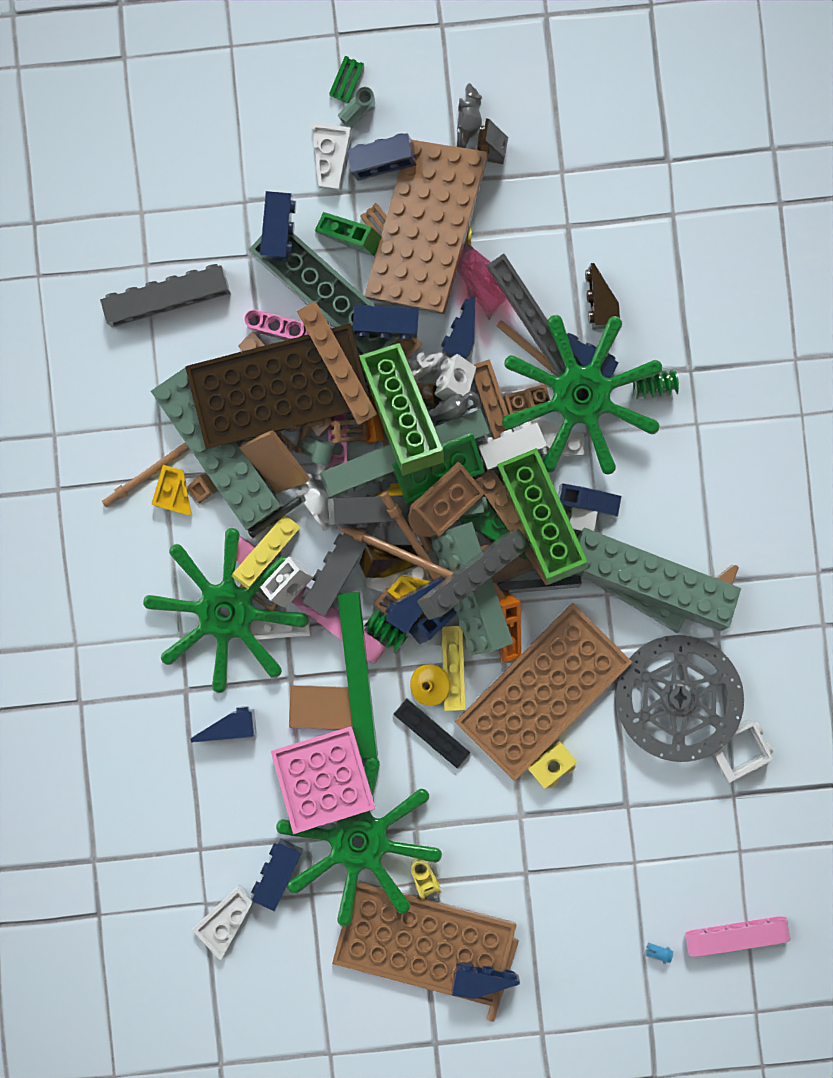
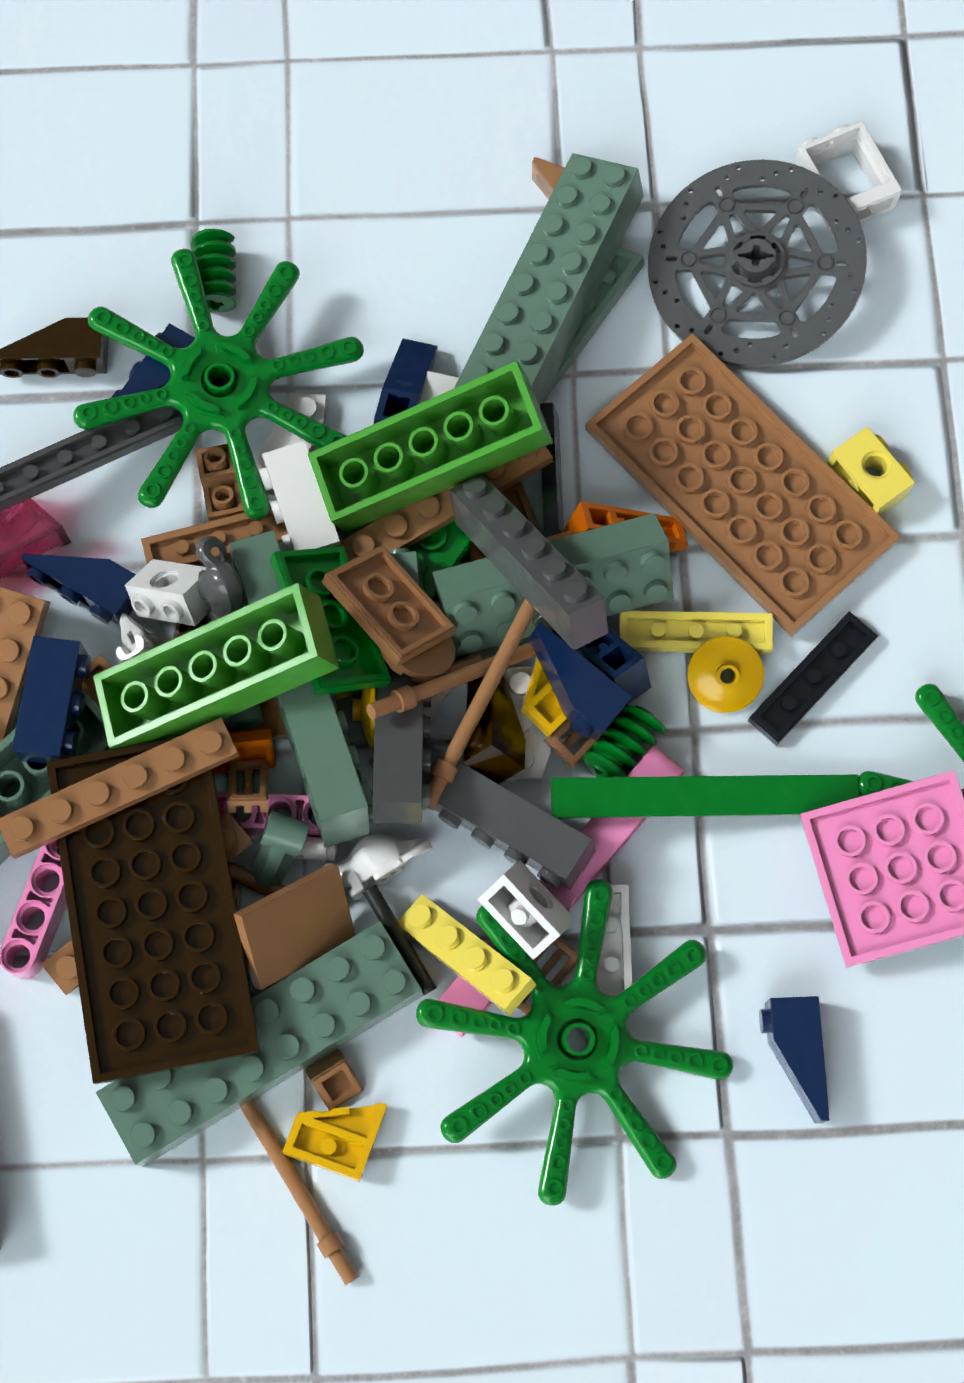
camera: 85 degrees left, 15 degrees down
medium nougat tile [289,685,352,729] -> none
medium nougat bar [496,320,557,376] -> none

